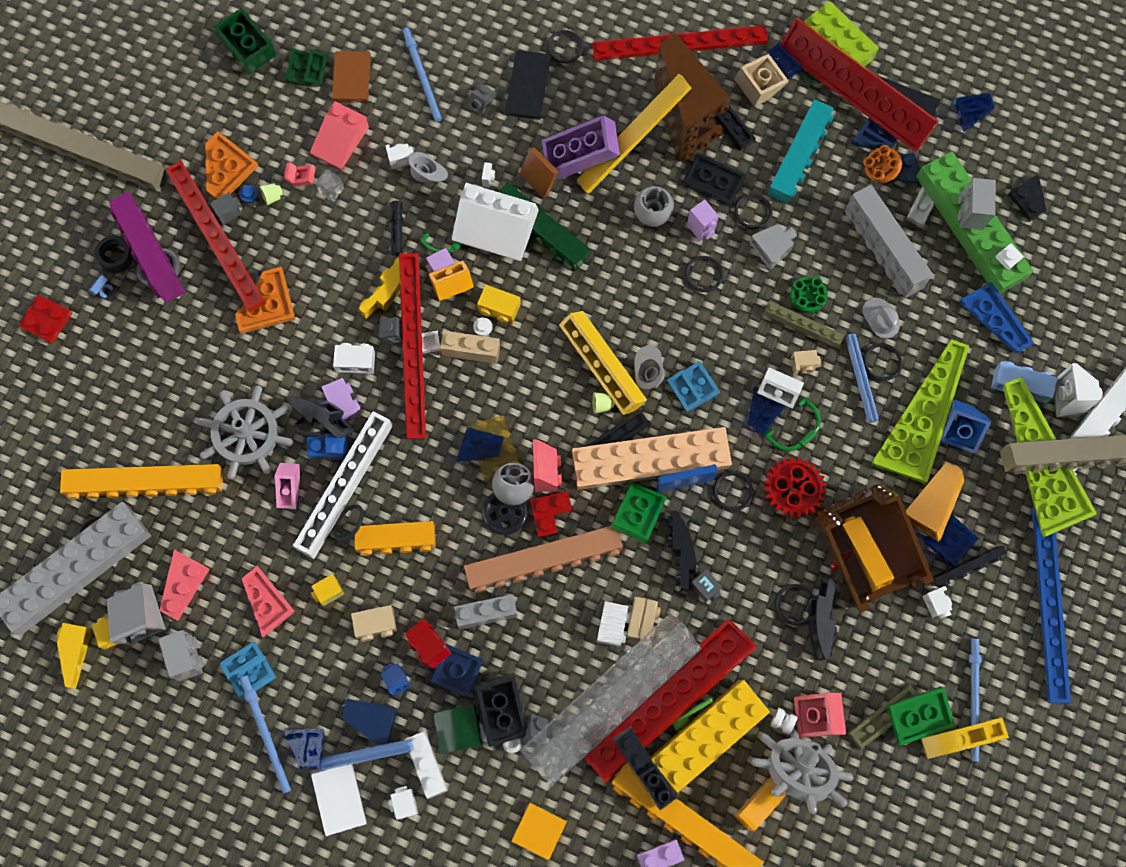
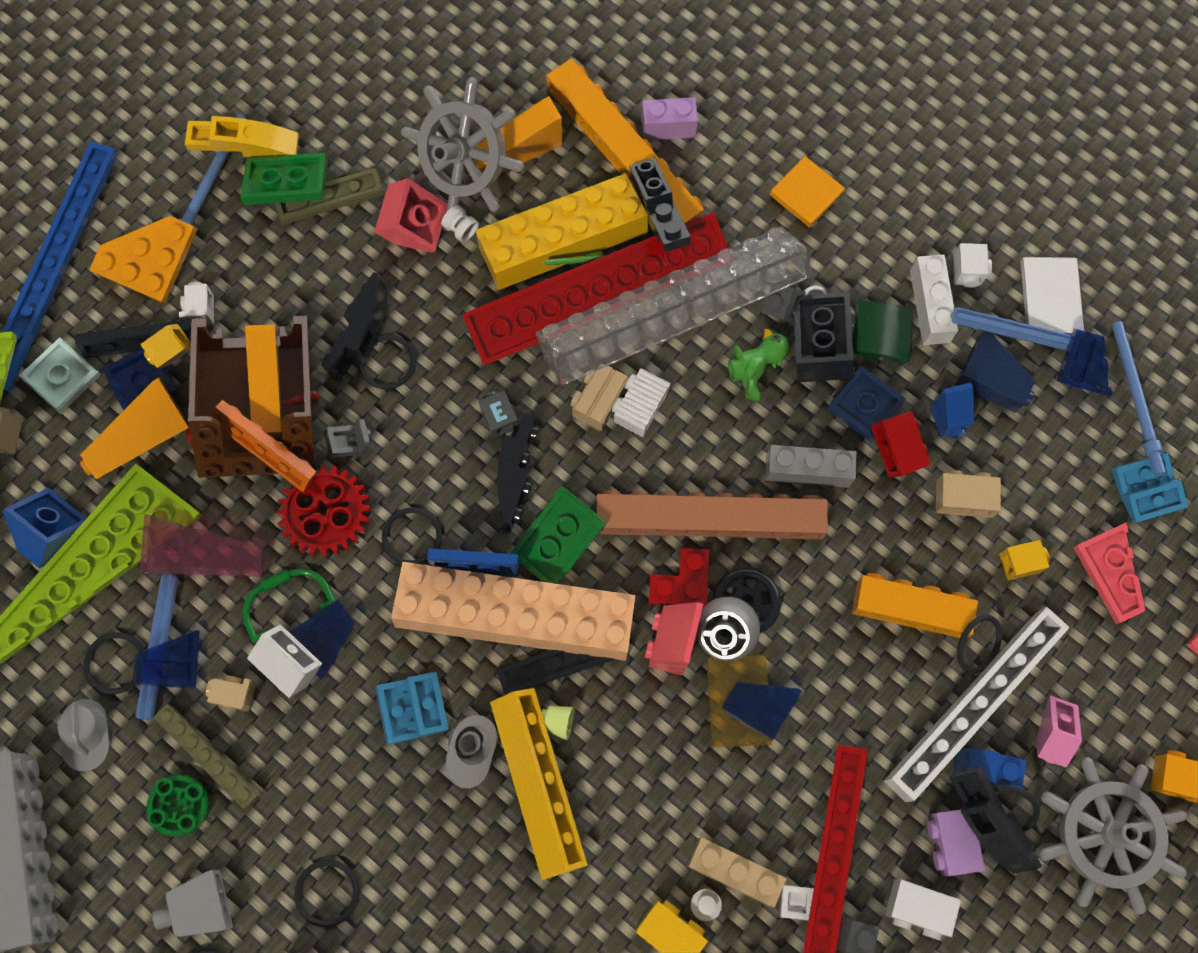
camera: 165 degrees left, 0 degrees up
none -> light aqua tile [19,337,101,414]
none -> light orange plate [89,216,198,304]
none -> clear blue wing [133,630,200,689]
none -> yellow brick [140,324,191,368]
none -> clear pink wing [140,514,263,577]
none -> orange plate [212,400,316,492]
none -> dark grey bracket [324,419,371,458]
none -> bright green animal [728,329,790,401]

